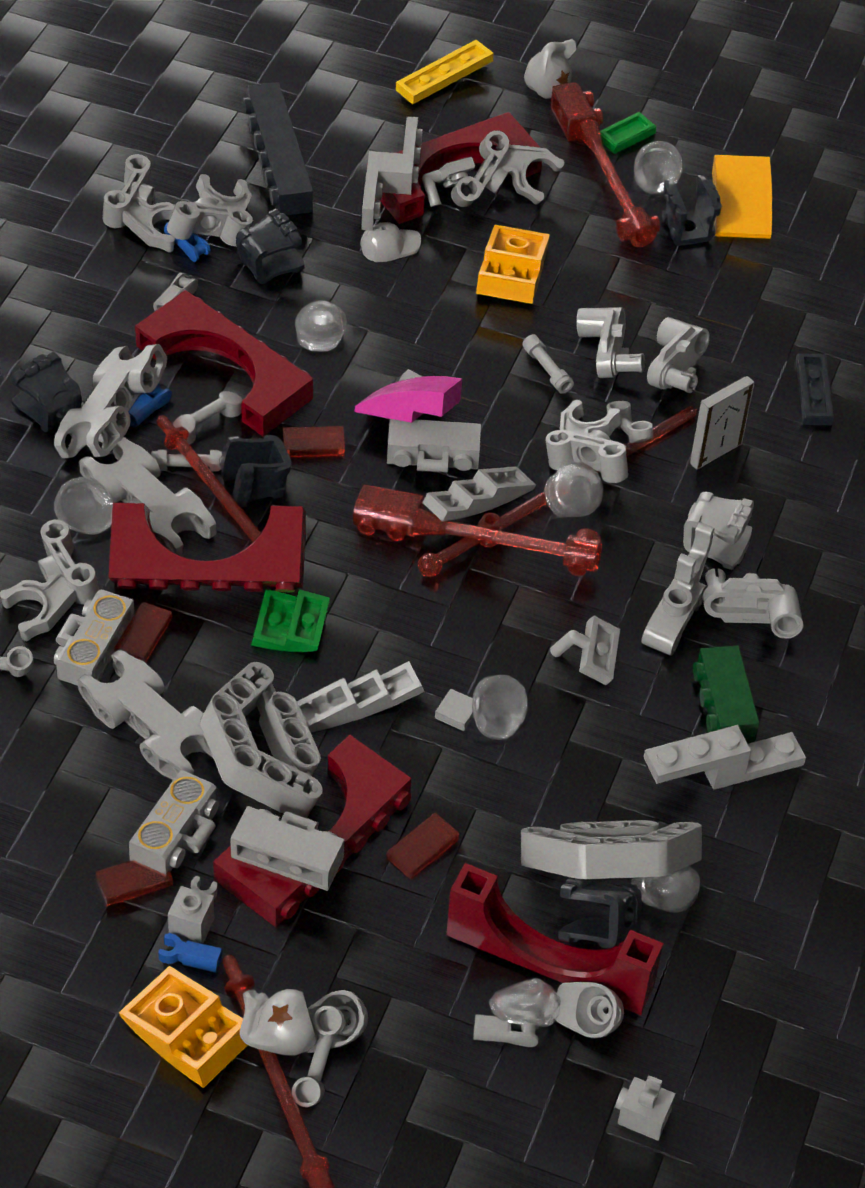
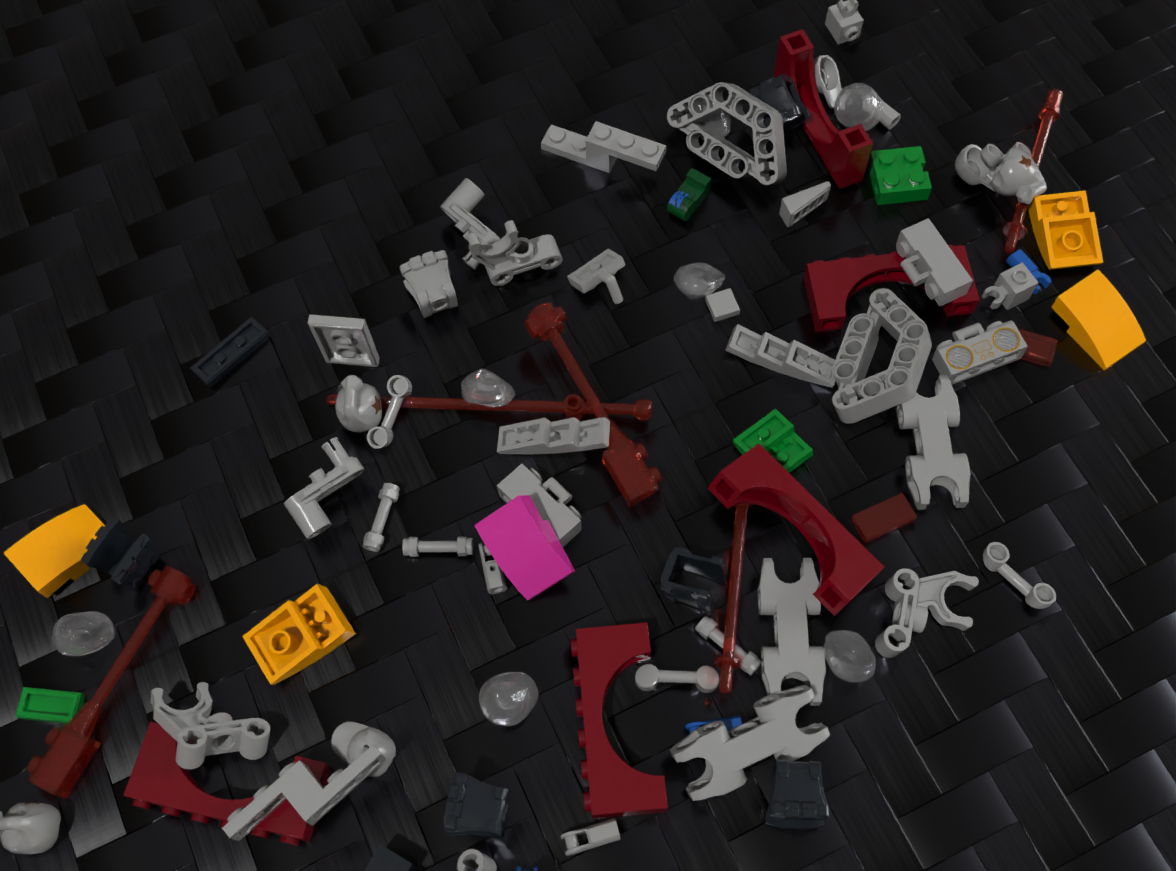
camera: 130 degrees left, 15 degrees up
light grey piece [54,589,135,686] -> none
clear red tile [283,426,345,457] -> none
clear red tile [387,813,459,879] -> none
light grey plate [422,157,475,207] -> none
light grey piece [546,400,629,483] -> none
light grey piece [647,317,710,393] -> none
dark green brick [693,645,759,743] -> none
none -> light grey piece [335,375,382,432]
none -> light grey bar [402,536,474,557]
none -> dark green leg [667,168,711,221]
none -> light grey slope [779,181,831,227]
none -> green piece [867,146,932,205]
none -> light orange slope [1051,270,1146,371]

